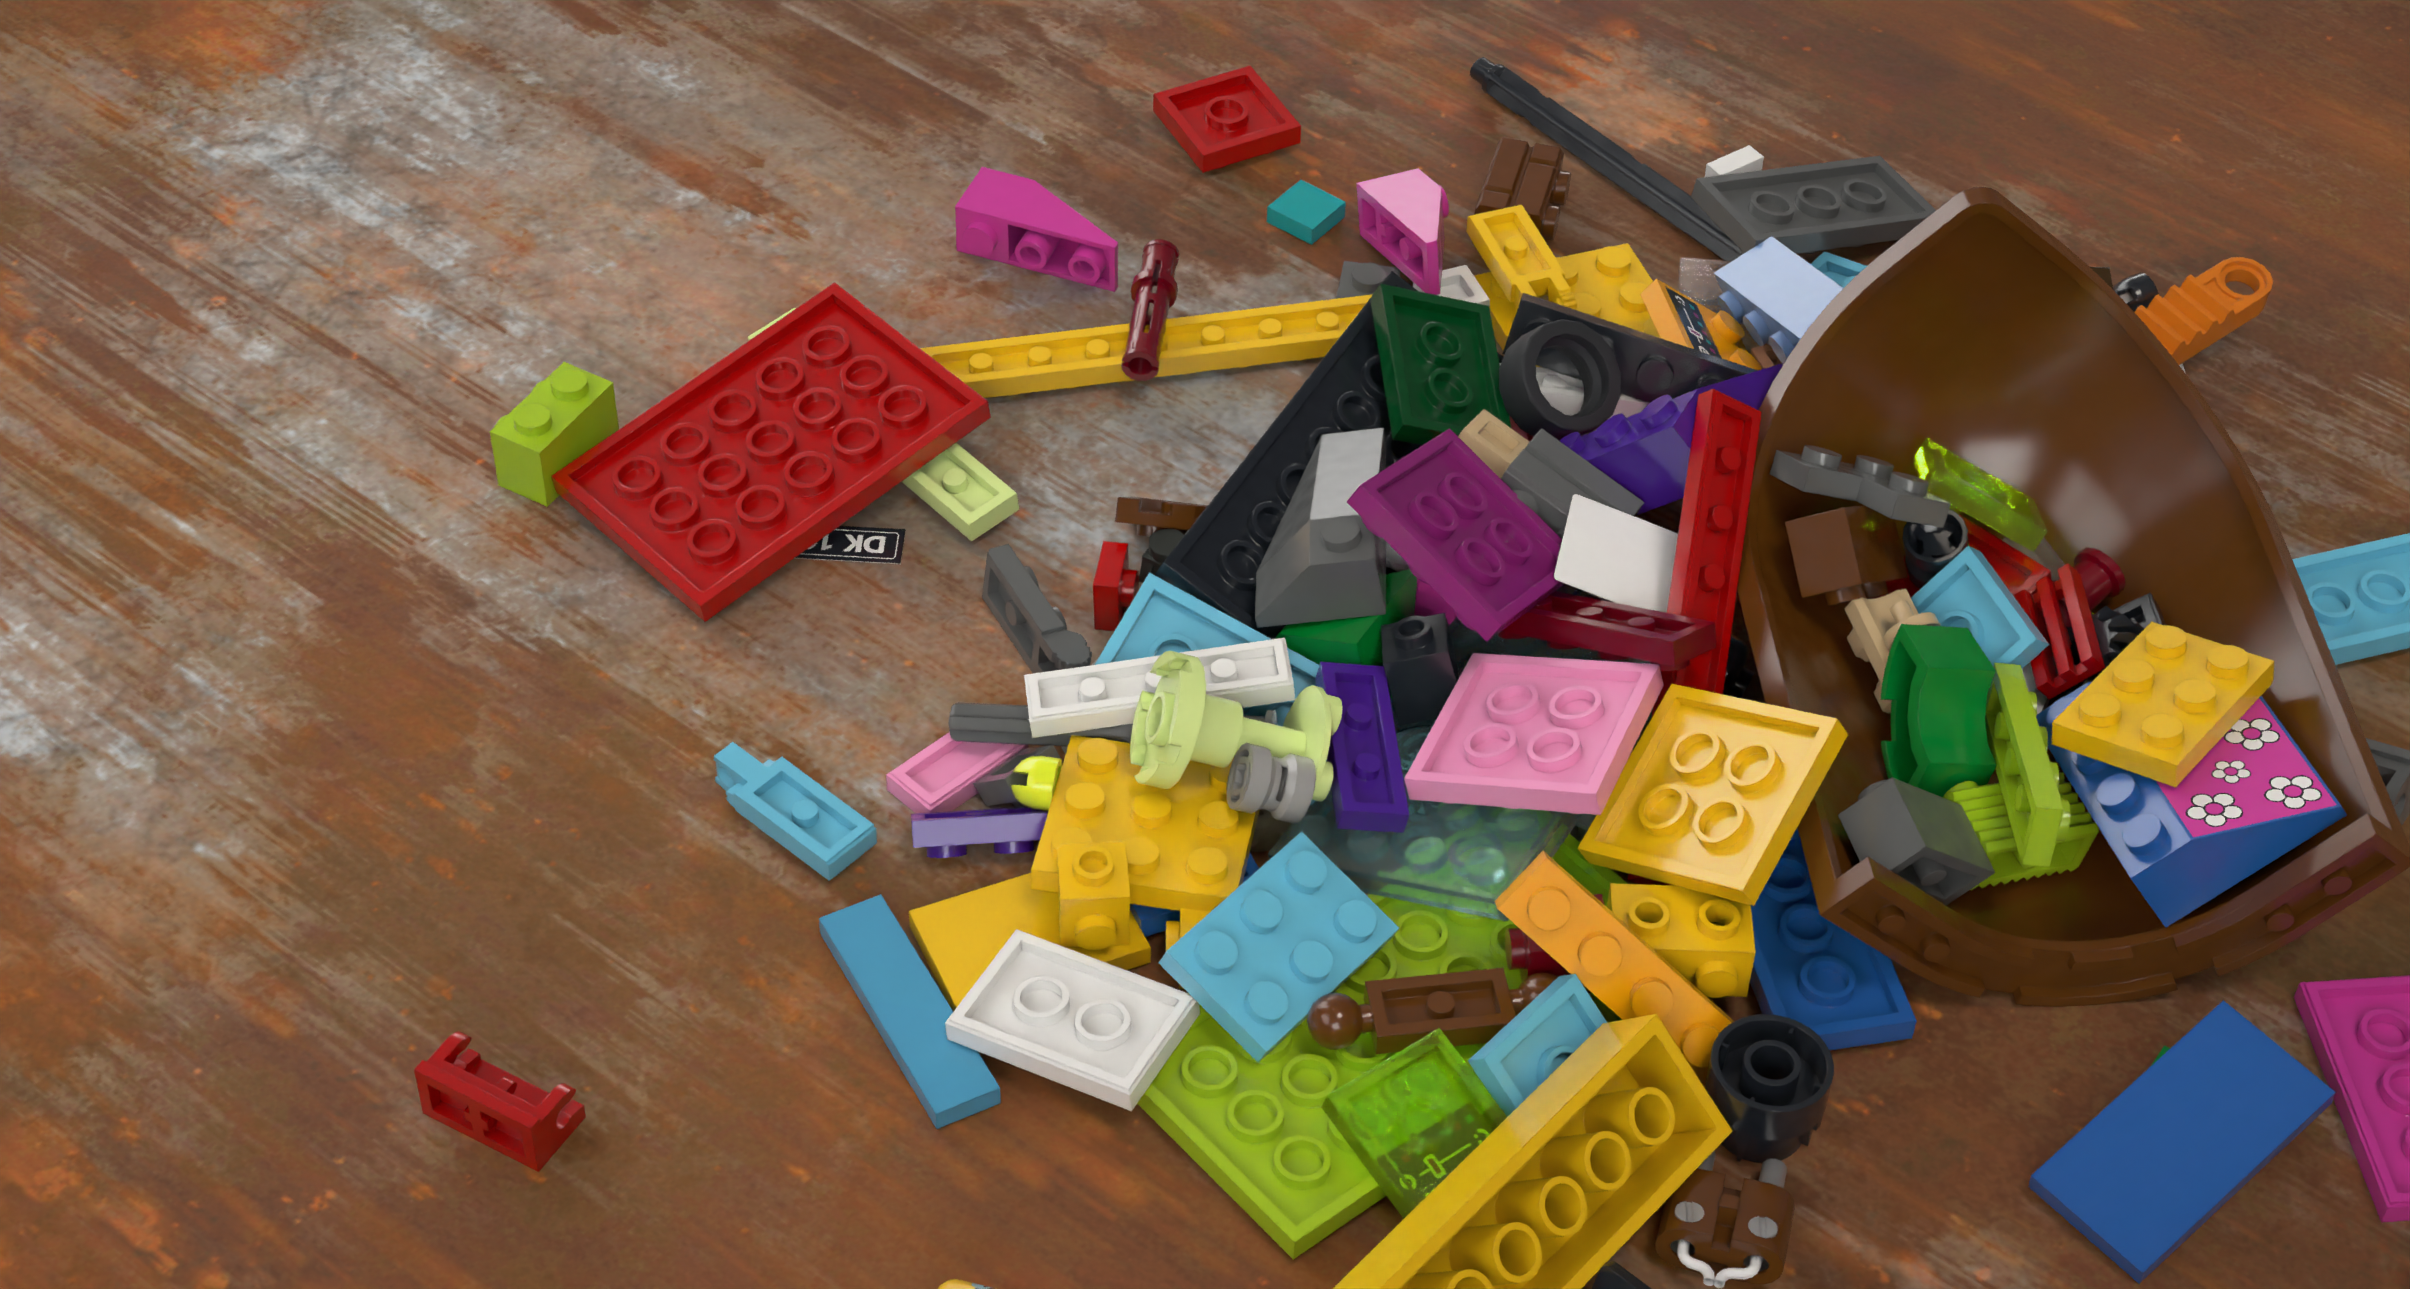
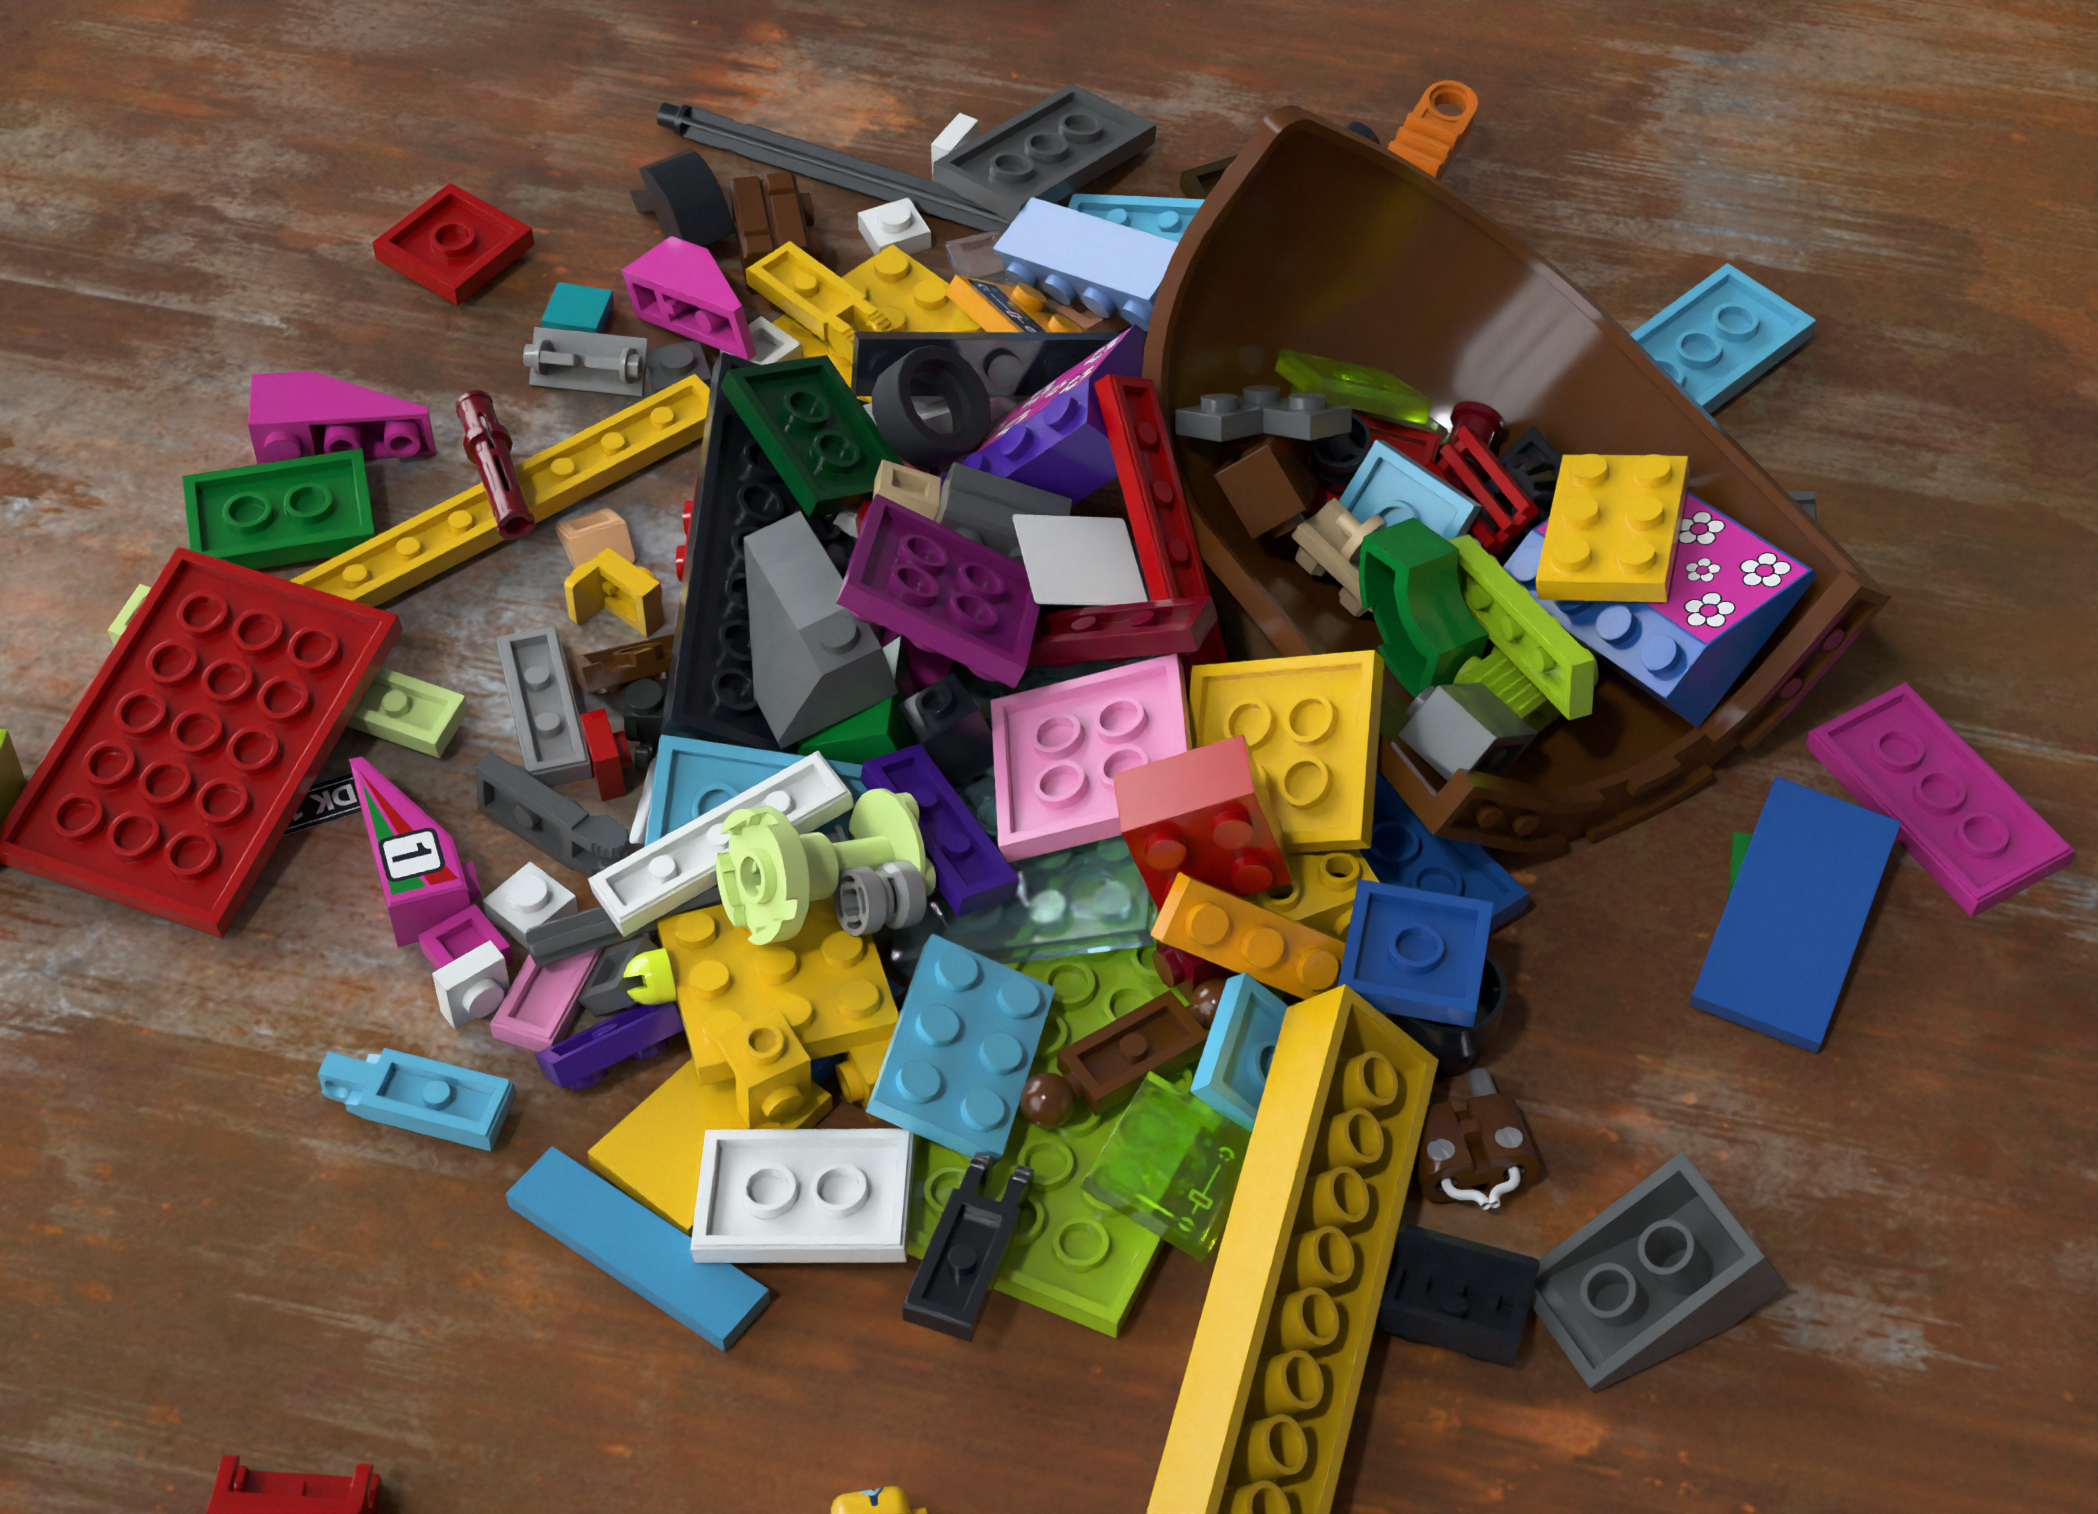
camera: 25 degrees left, 5 degrees up
none -> green plate [182,448,376,570]
none -> dark pink slope [349,757,482,947]
none -> dark pink plate [418,904,513,970]
none -> white plate [432,940,510,1030]
none -> white plate [482,862,578,950]
none -> light grey tile [496,625,593,787]
none -> light grey hinge [523,327,649,397]
none -> light nougat slope [555,507,635,570]
none -> yellow bracket [564,547,665,638]
none -> black brick [630,149,737,247]
none -> white plate [858,197,931,255]
none -> black hinge [902,1152,1035,1342]
none -> red brick [1112,735,1293,914]
none -> blue plate [1338,879,1494,1028]

